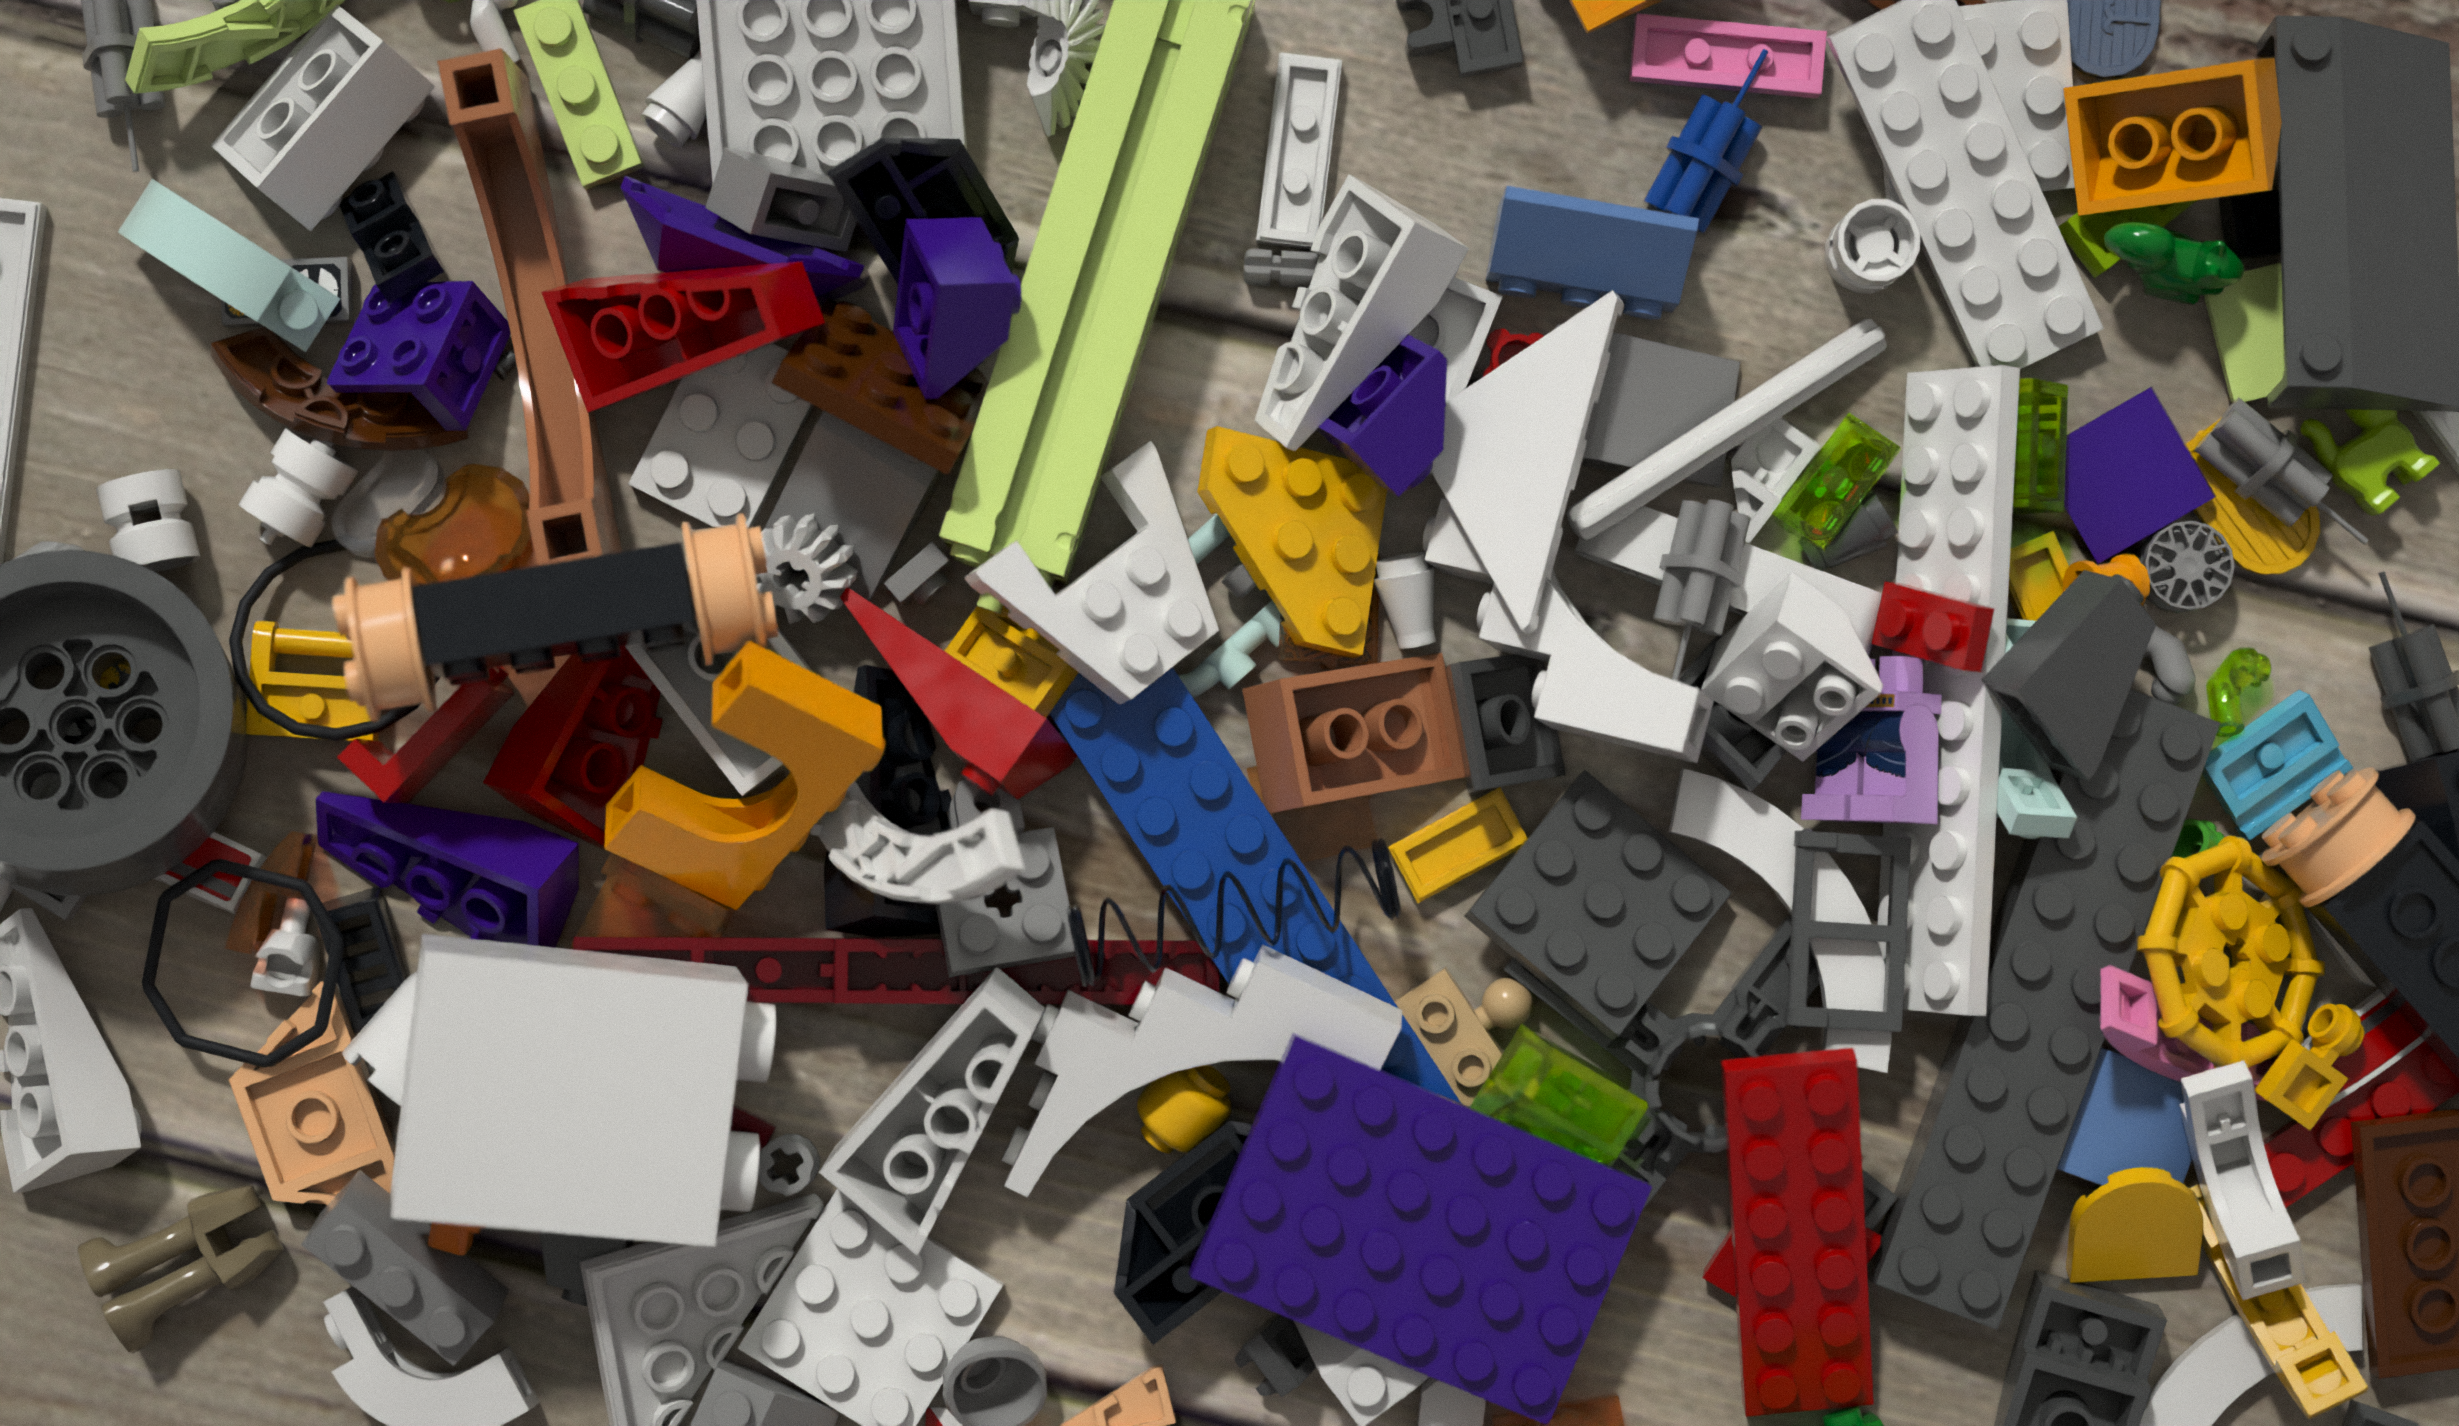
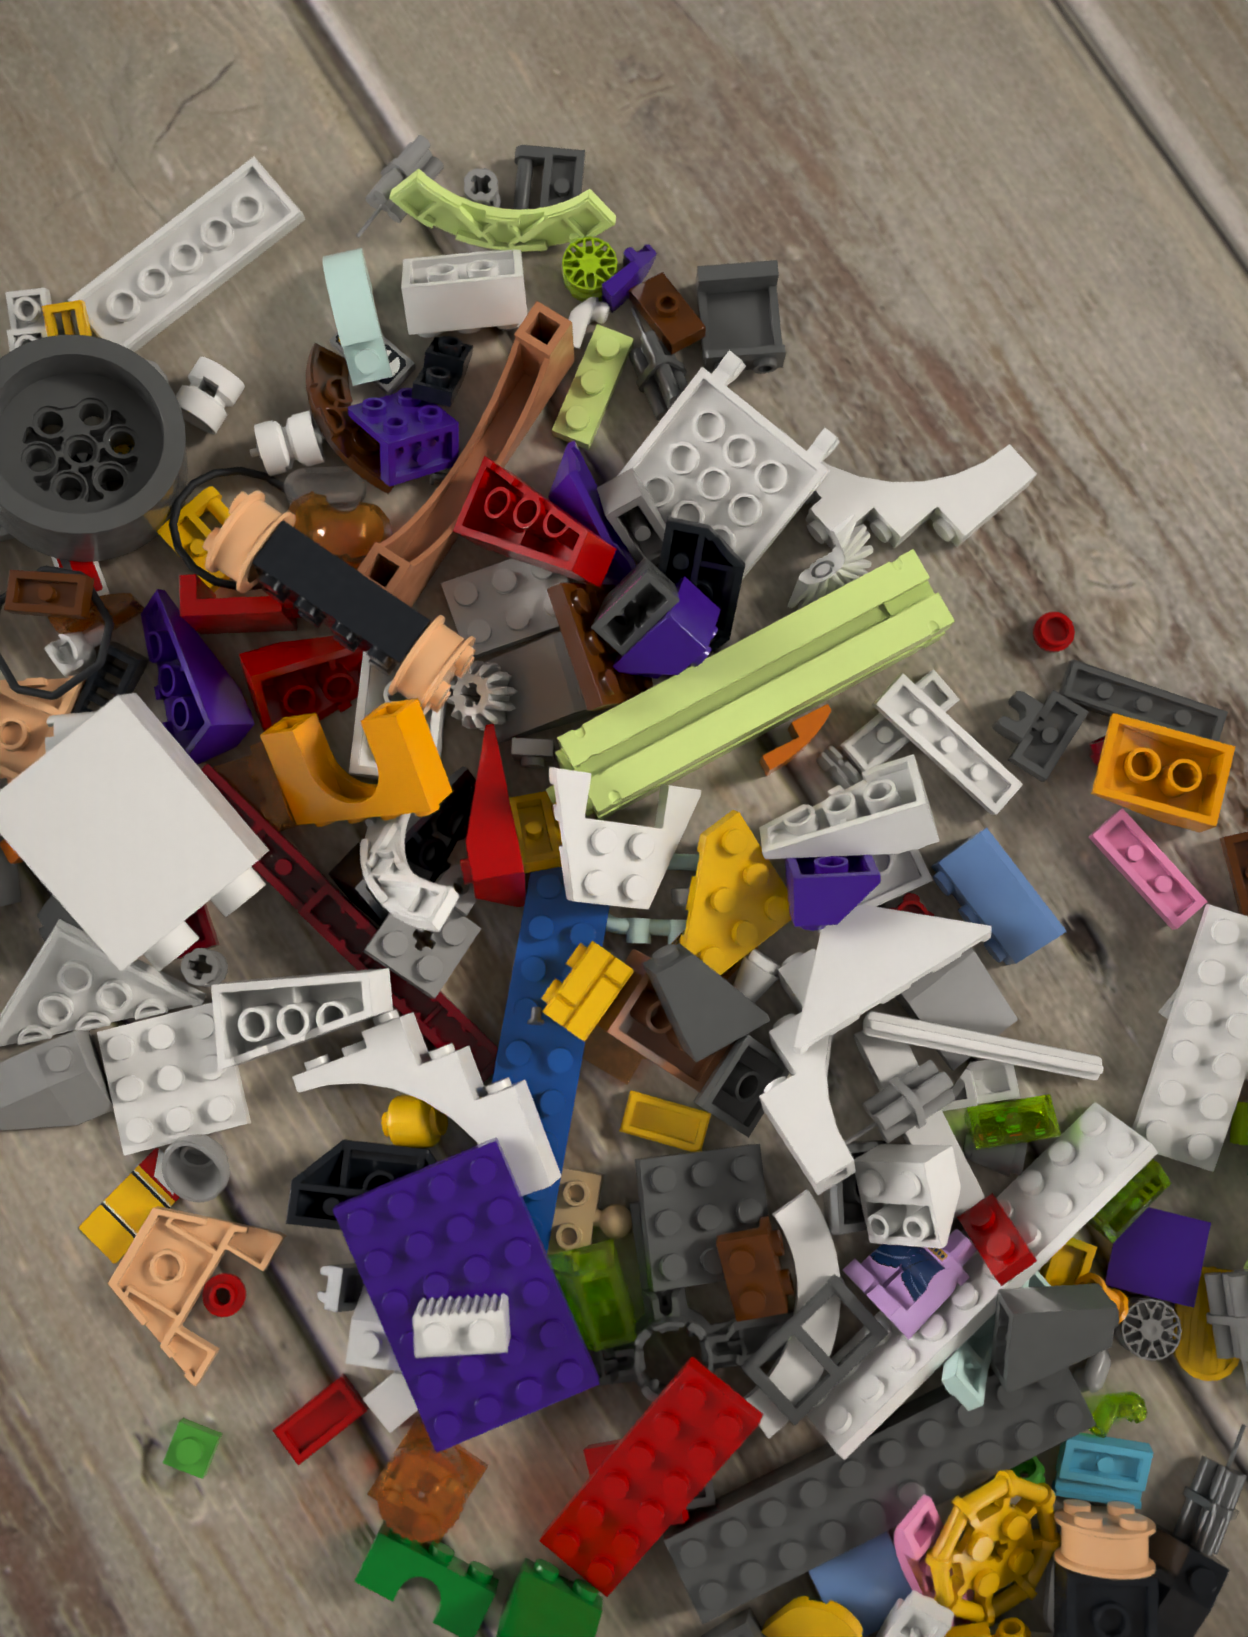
camera: 45 degrees right, 5 degrees down
white cone [640,50,707,148] -> none
black piece [1067,838,1401,987] -> none
blue piece [1644,49,1768,234] -> none
white wheel [1825,199,1920,294] -> none
none -> reddish brown plate [4,570,94,620]
none -> white brick [413,1293,510,1358]
none -> dark grey piece [527,1007,544,1025]
none -> yellow brick [541,940,635,1042]
none -> dark grey torso [591,558,679,656]
none -> dark grey slope [642,943,770,1063]
none -> reddish brown bracket [716,1216,794,1322]
none -> orange slope [759,704,832,776]
none -> white plate [872,673,1023,815]

